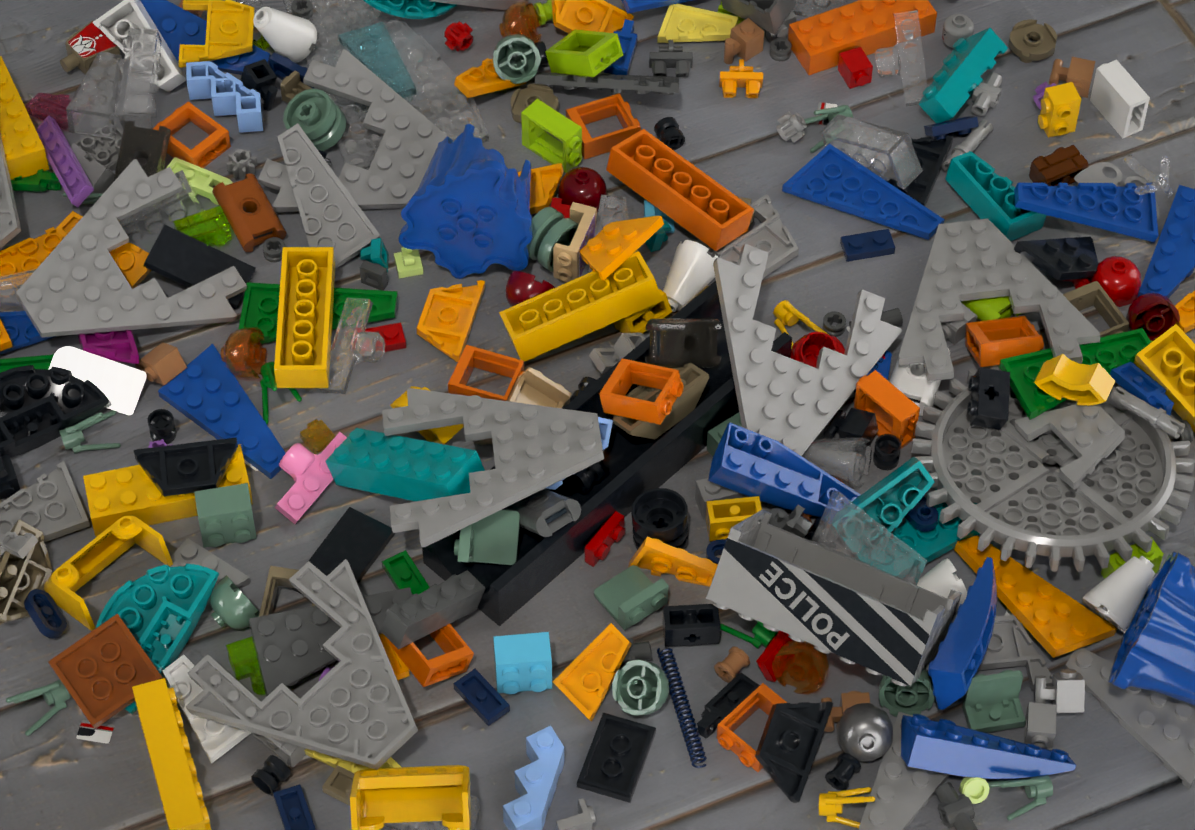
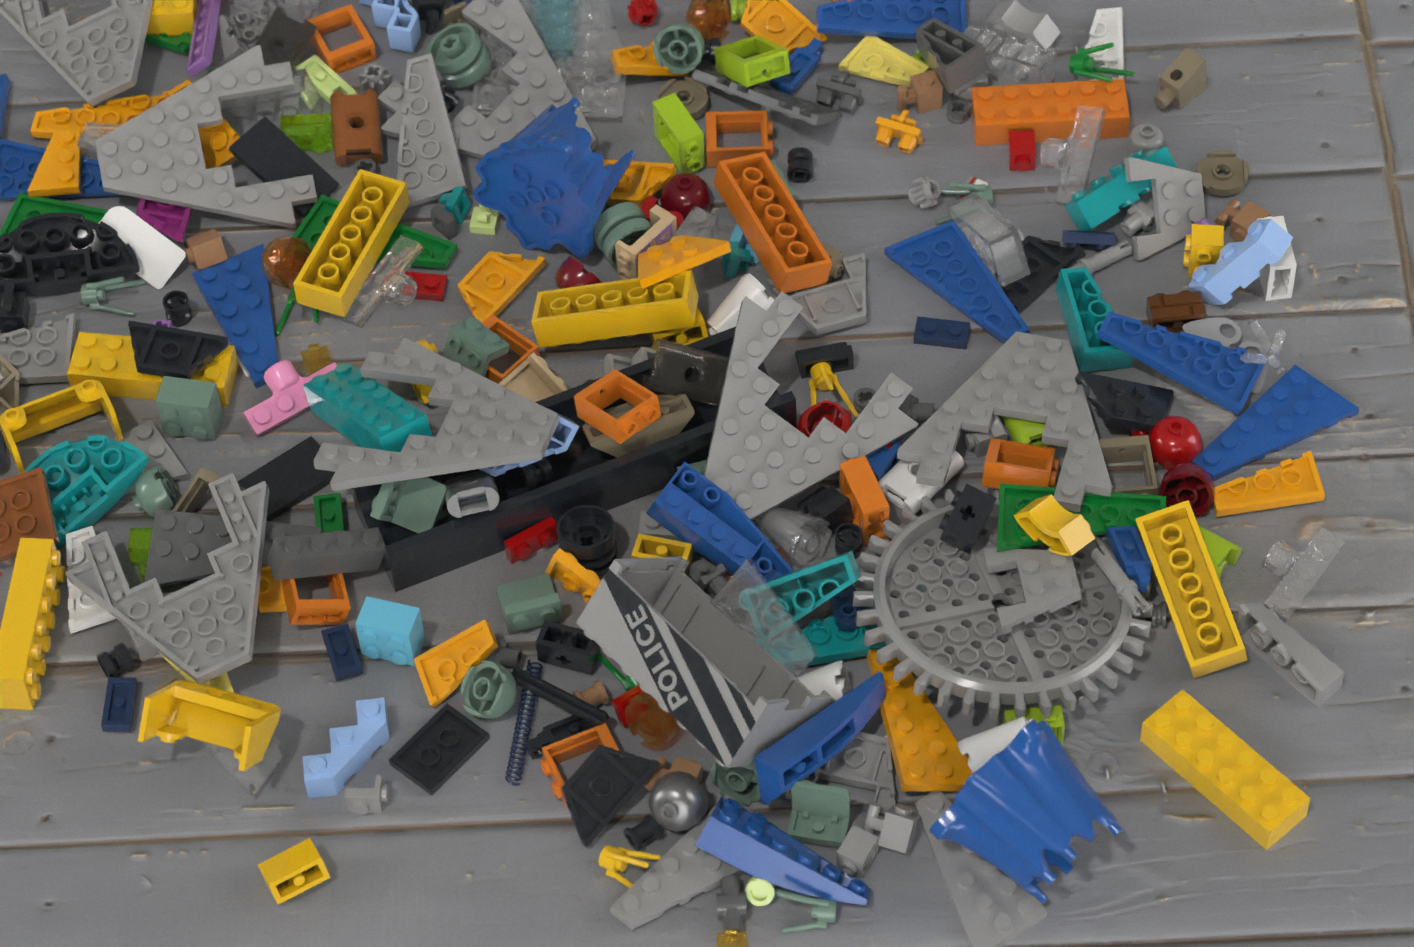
camera: 25 degrees right, 0 degrees up
none -> sand green bracket [443,317,510,377]
none -> black axle [512,667,609,726]
none -> black panel [795,342,853,379]
none -> light grey wing [1124,157,1206,260]
none -> light blue brick [1188,219,1293,305]

